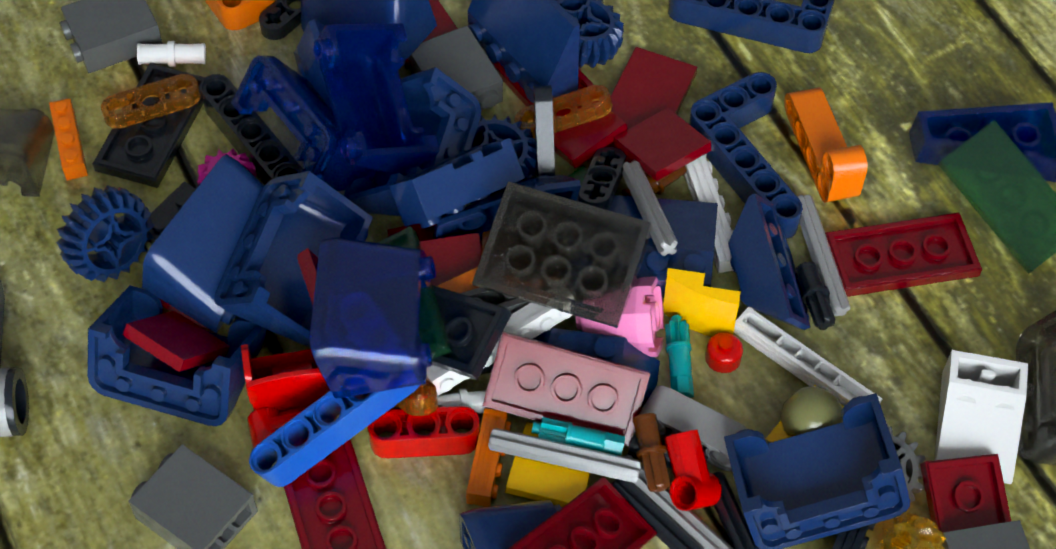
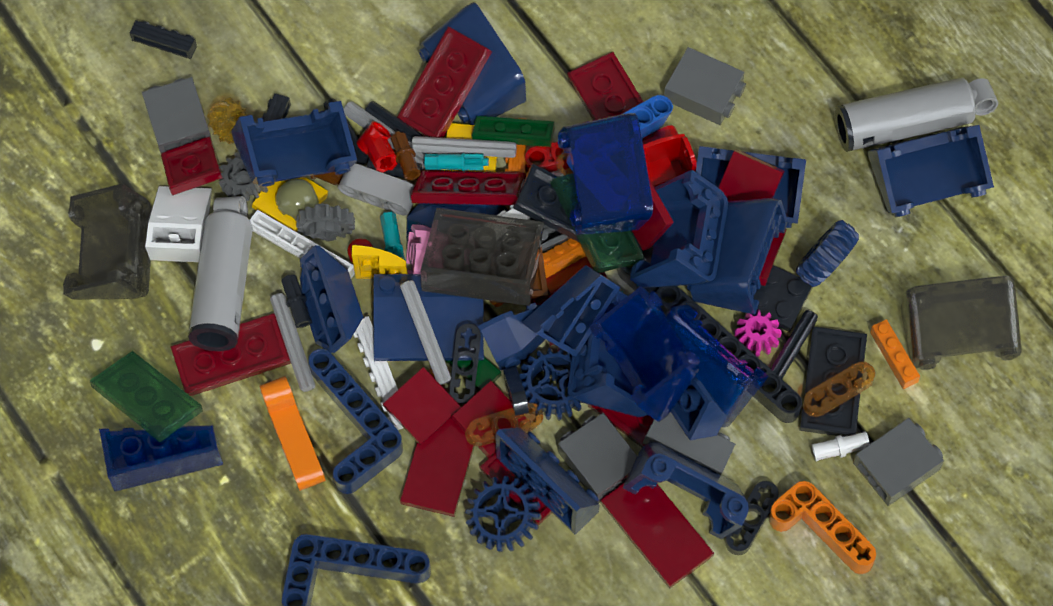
camera: 175 degrees right, 10 degrees up
none -> light grey piece [188,196,253,351]
none -> dark grey gear [296,203,355,241]
none -> dark green tile [472,116,555,147]
none -> black axle [771,310,818,379]

